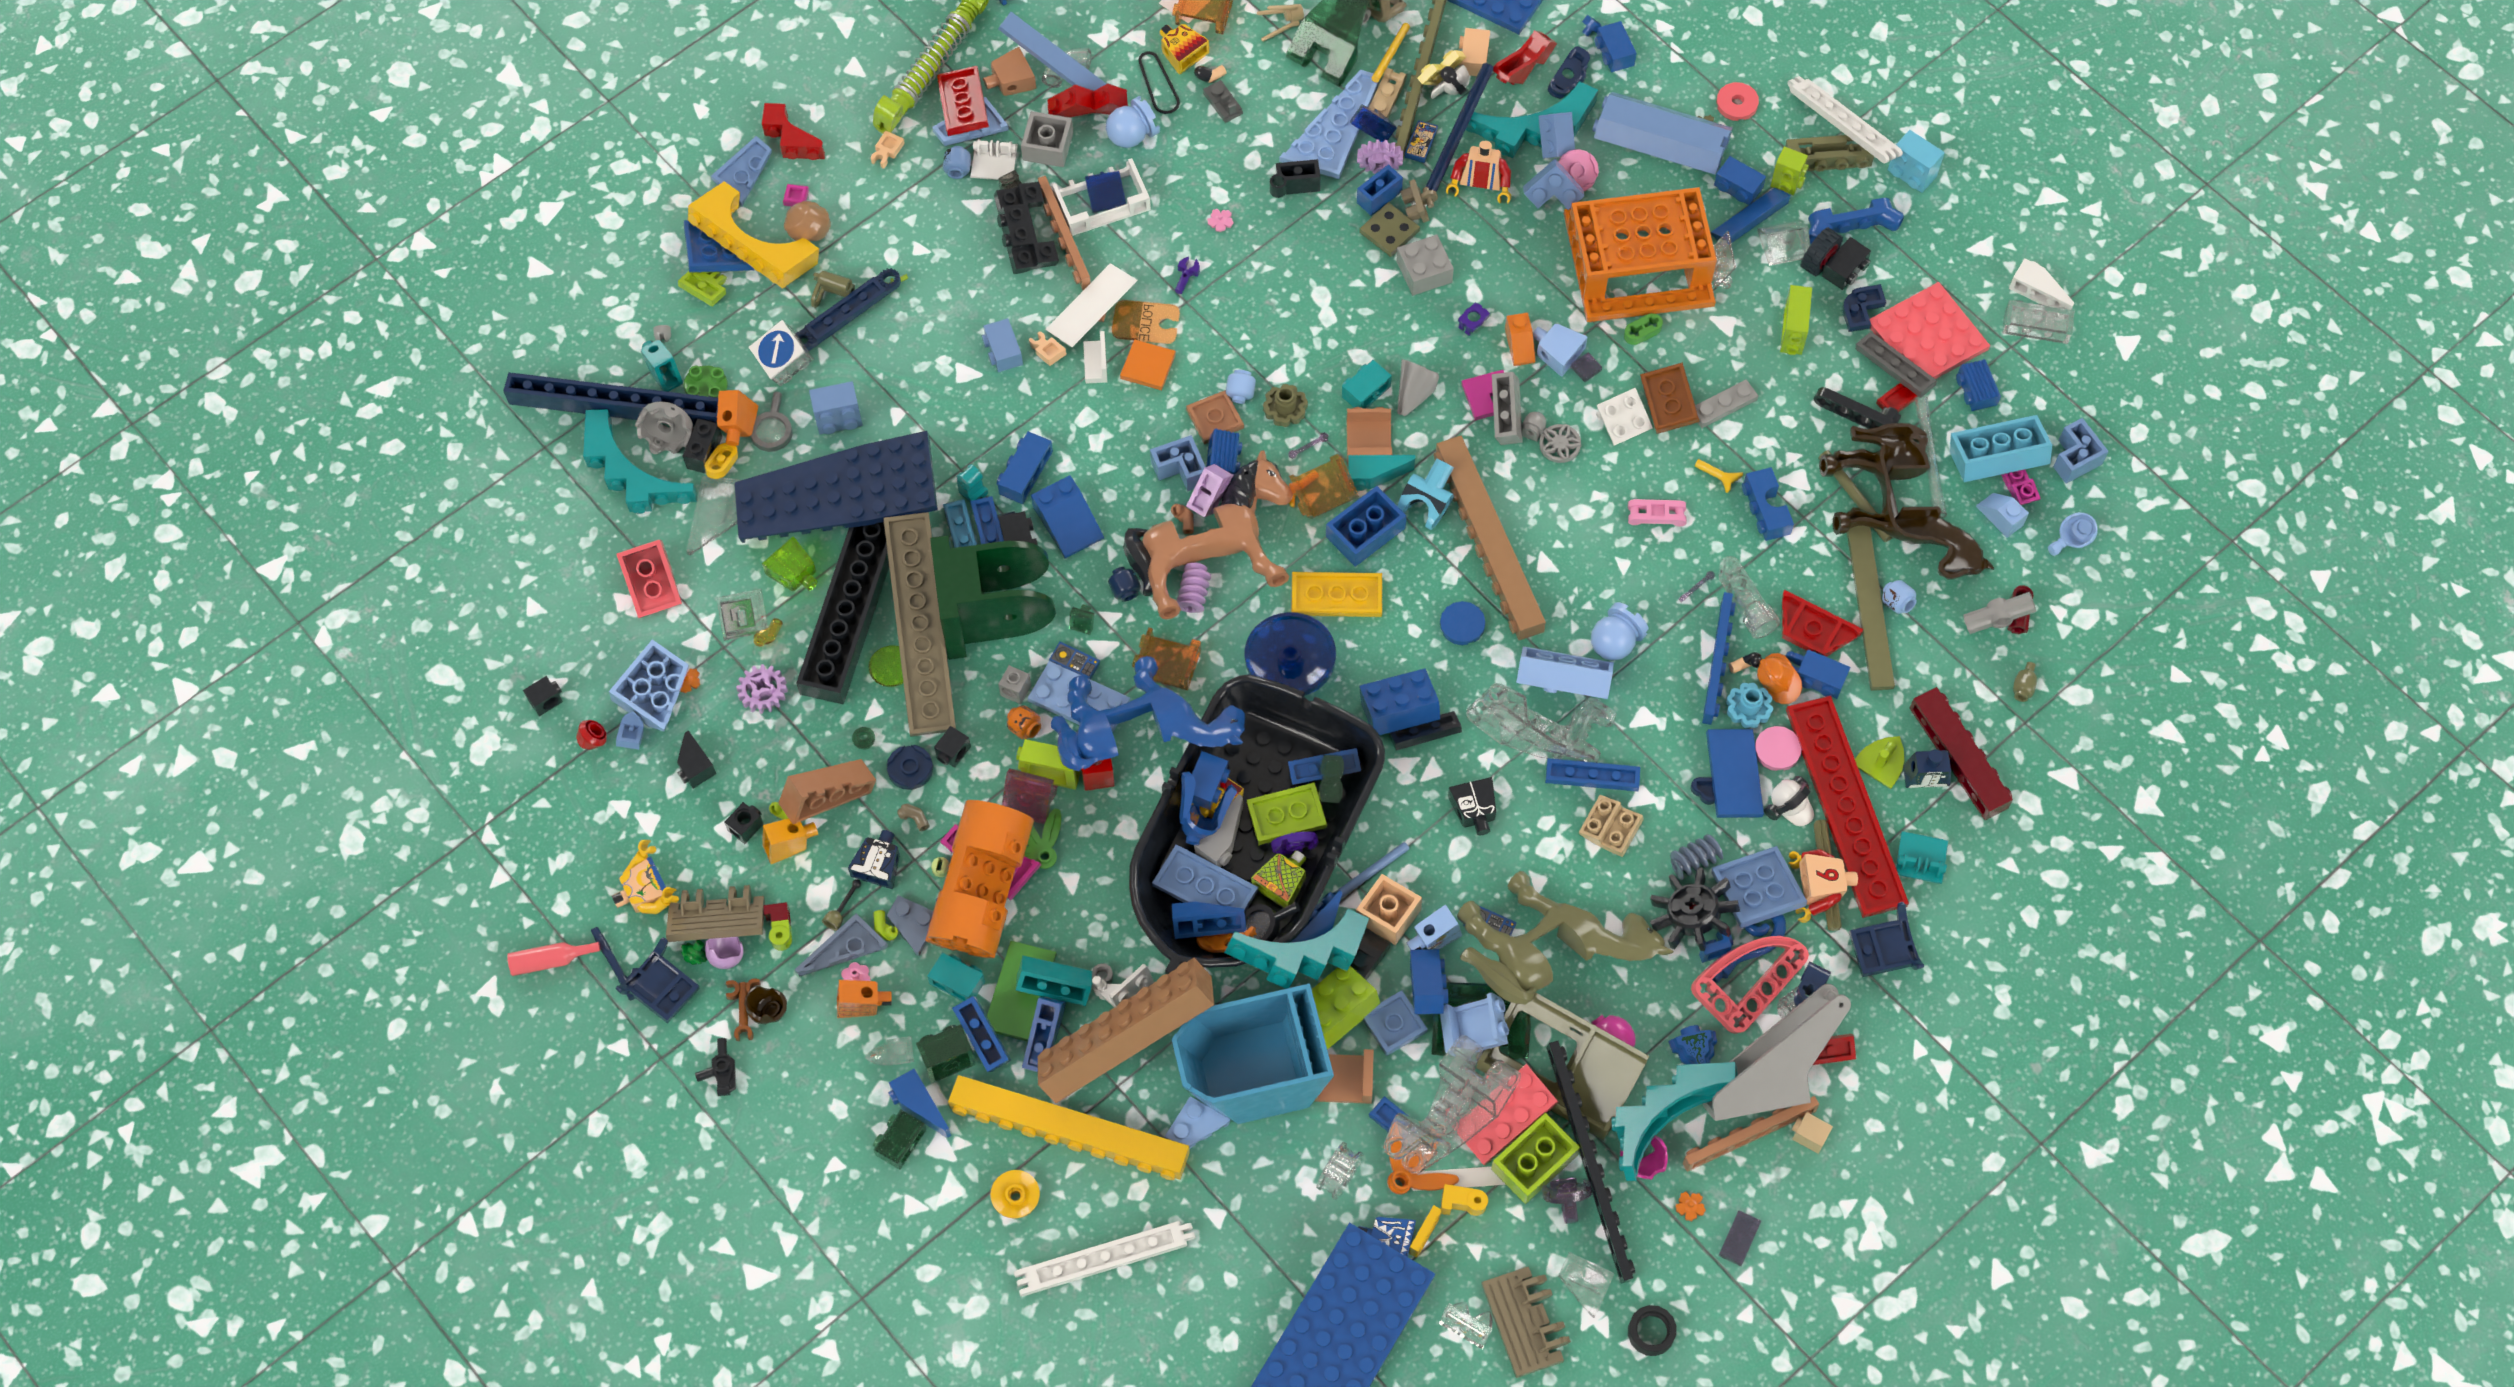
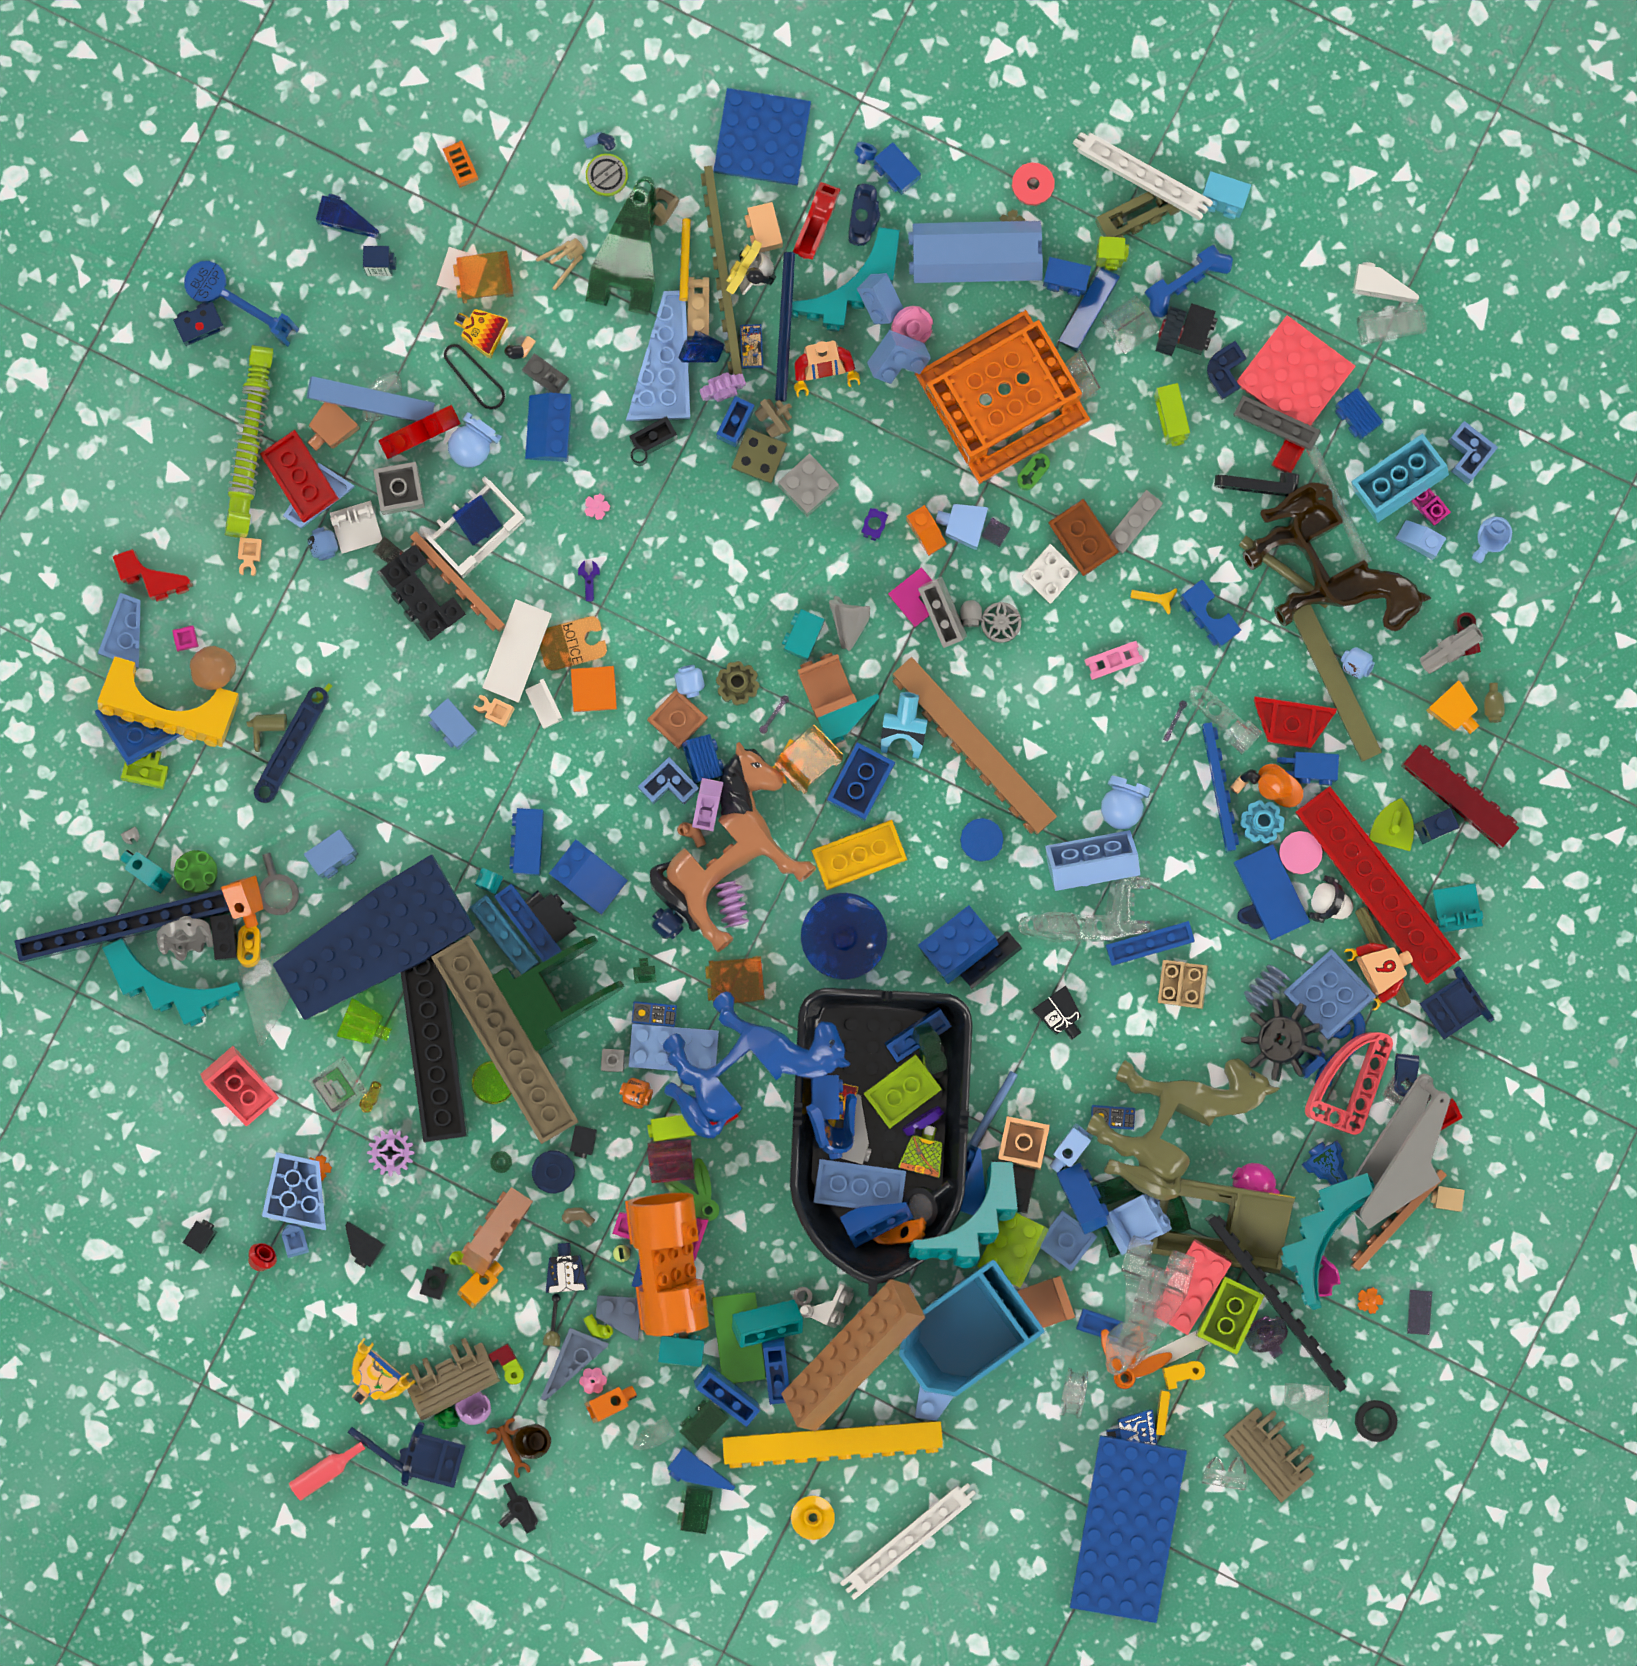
camera: 25 degrees left, 20 degrees up
piece [749,320,814,386] -> none
none -> blue slope [525,393,572,462]
none -> light orange torso [1426,680,1480,734]

